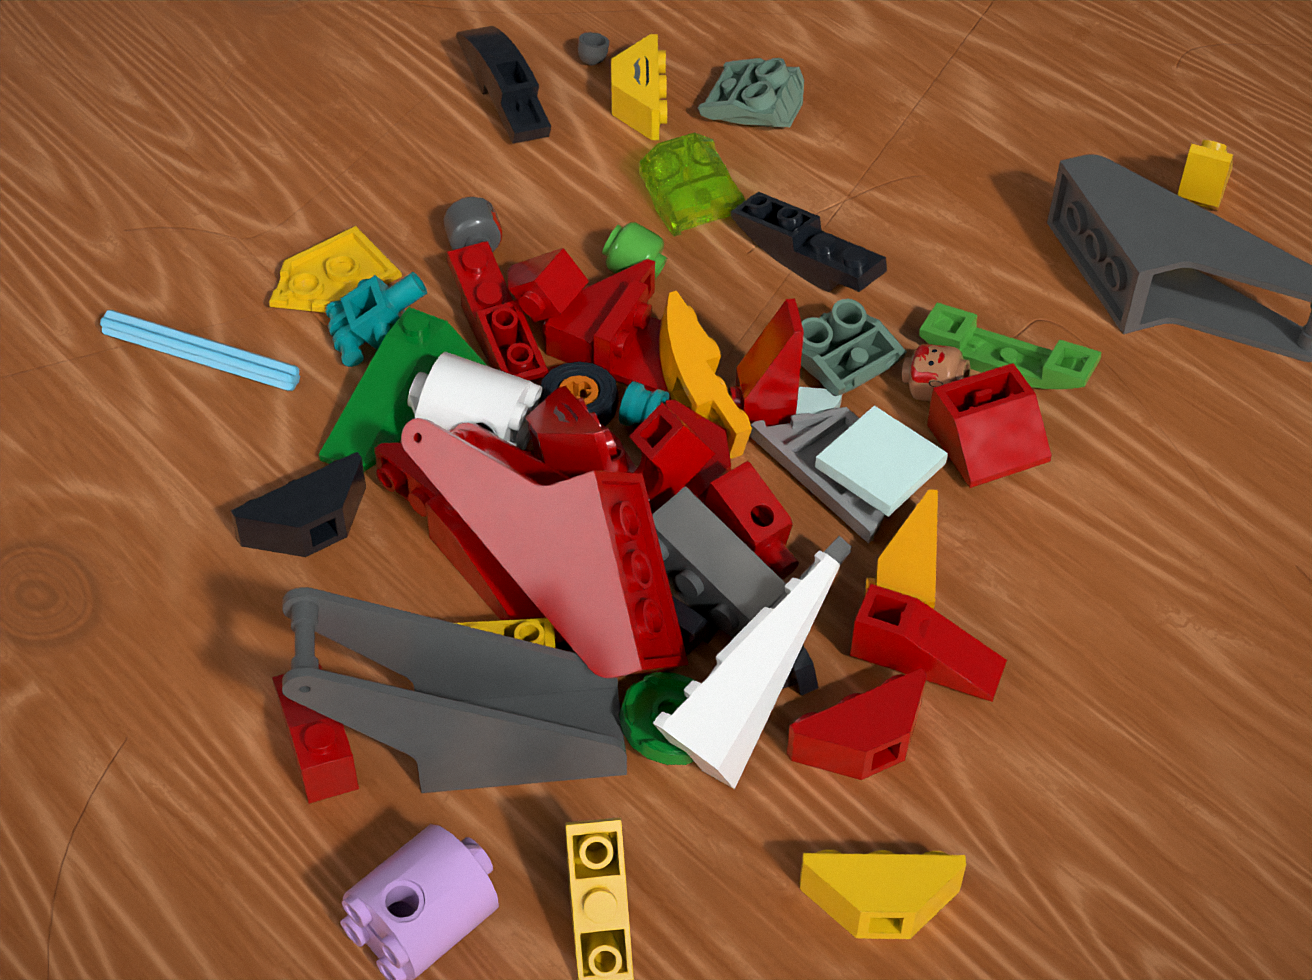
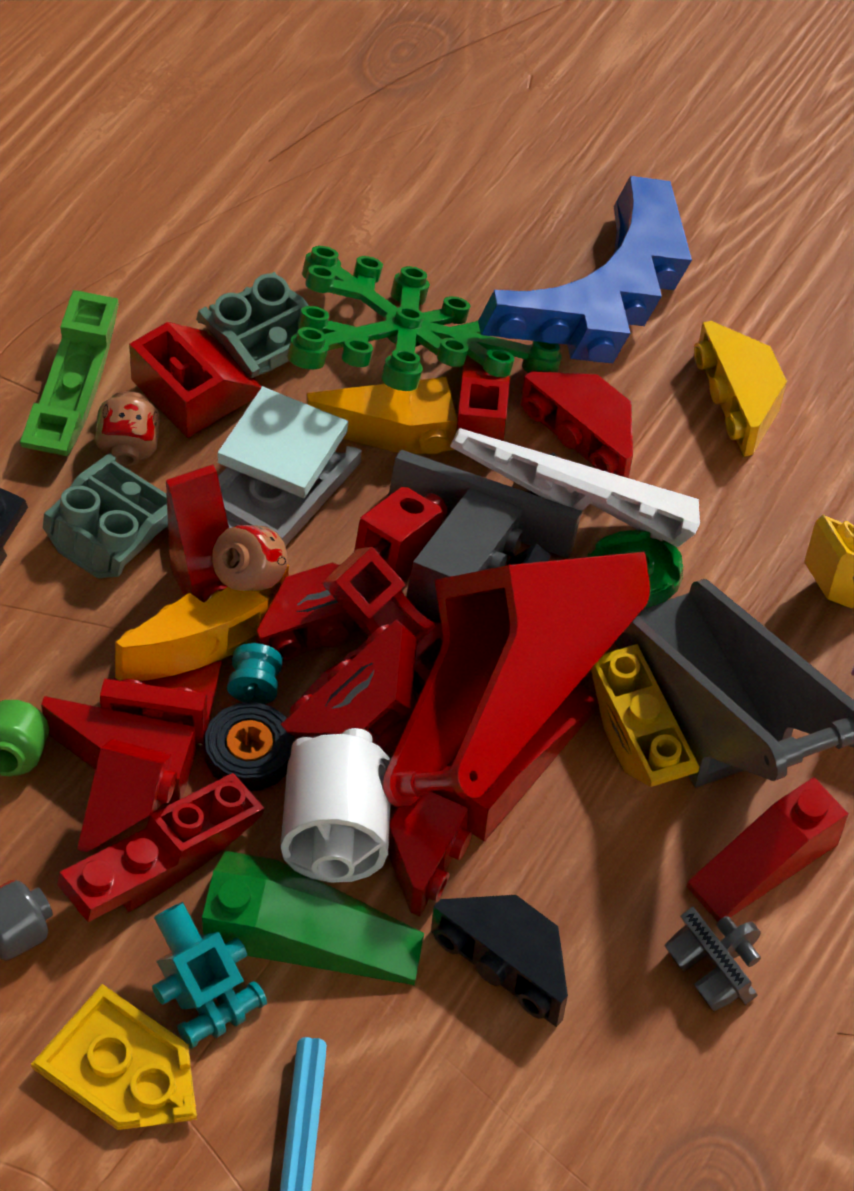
camera: 110 degrees left, 5 degrees up
none -> sand green slope [196,272,309,378]
none -> nougat head [212,525,288,591]
none -> green plant [287,246,562,391]
none -> arch [478,176,692,364]
none -> dark grey hips [664,907,761,1012]

